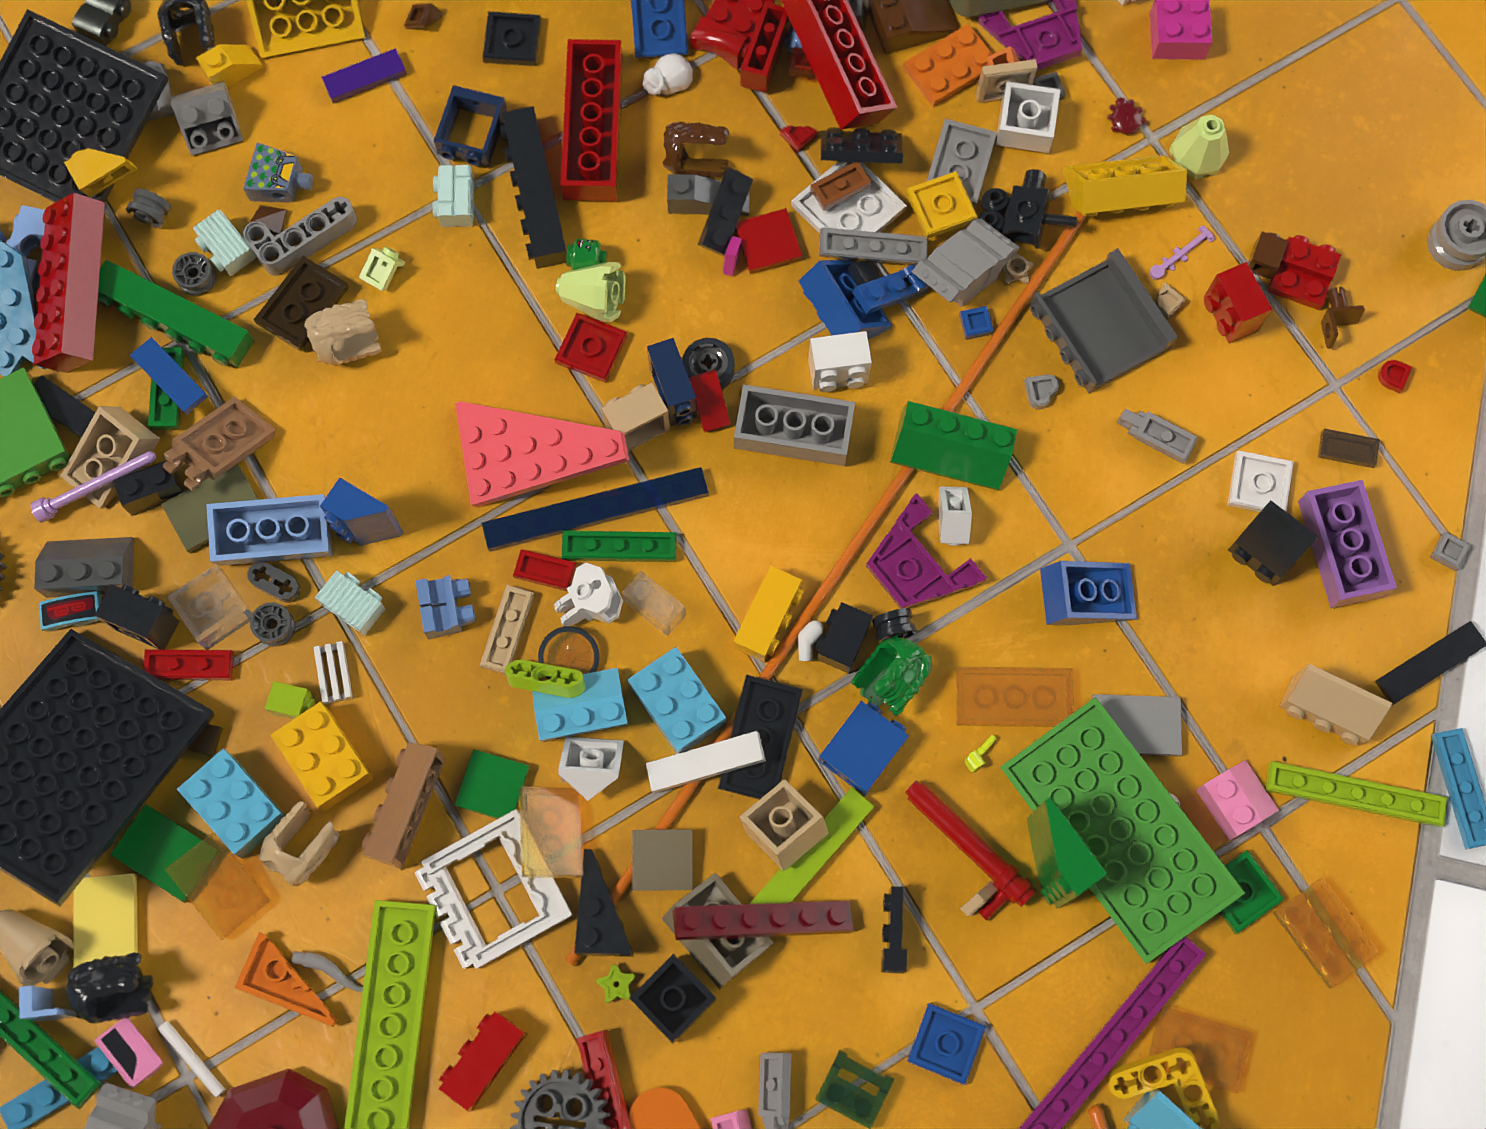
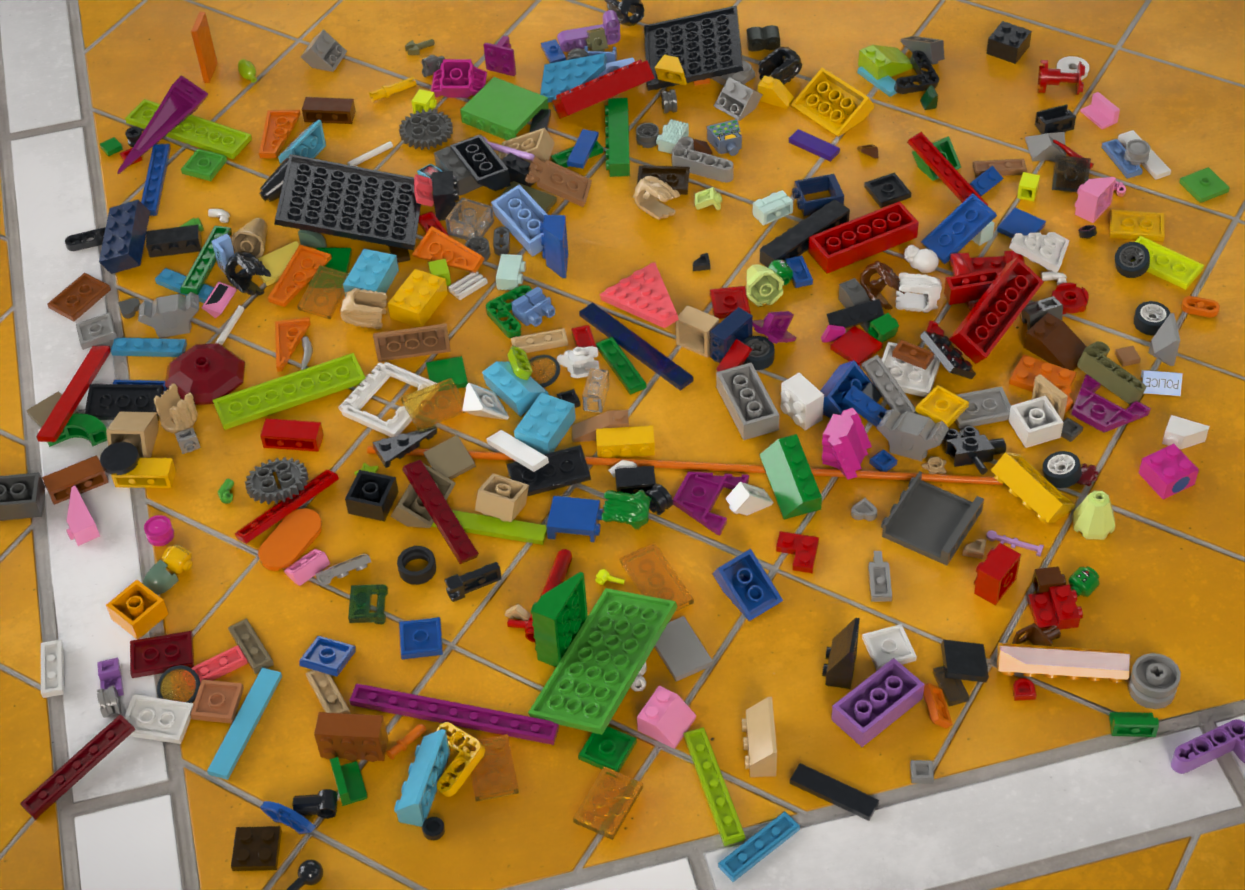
camera: 65 degrees right, 25 degrees down
none -> orange wing [268,245,332,307]
none -> black tyre [397,546,436,585]
none -> orange wing [412,226,485,273]
none -> coral slope [414,174,434,207]
none -> black slope [450,134,511,191]
none -> green beam [486,285,532,338]
none -> black tile [556,389,580,408]
none -> medium nougat slope [572,410,629,442]
none -> black tile [693,253,710,271]
none -> magenta bracket [753,311,796,344]
none -> red plate [776,531,819,573]
none -> blue plate [785,256,813,288]
none -> dark pink slope [822,408,872,480]
none -> green brick [867,313,899,343]
none -> white piece [896,272,942,313]
none -> orange plate [924,683,953,729]
none -> black tile [941,640,989,682]
none -> brick [997,643,1130,682]
none -> black wheel [1043,451,1082,488]
none -> green head [1068,566,1100,597]

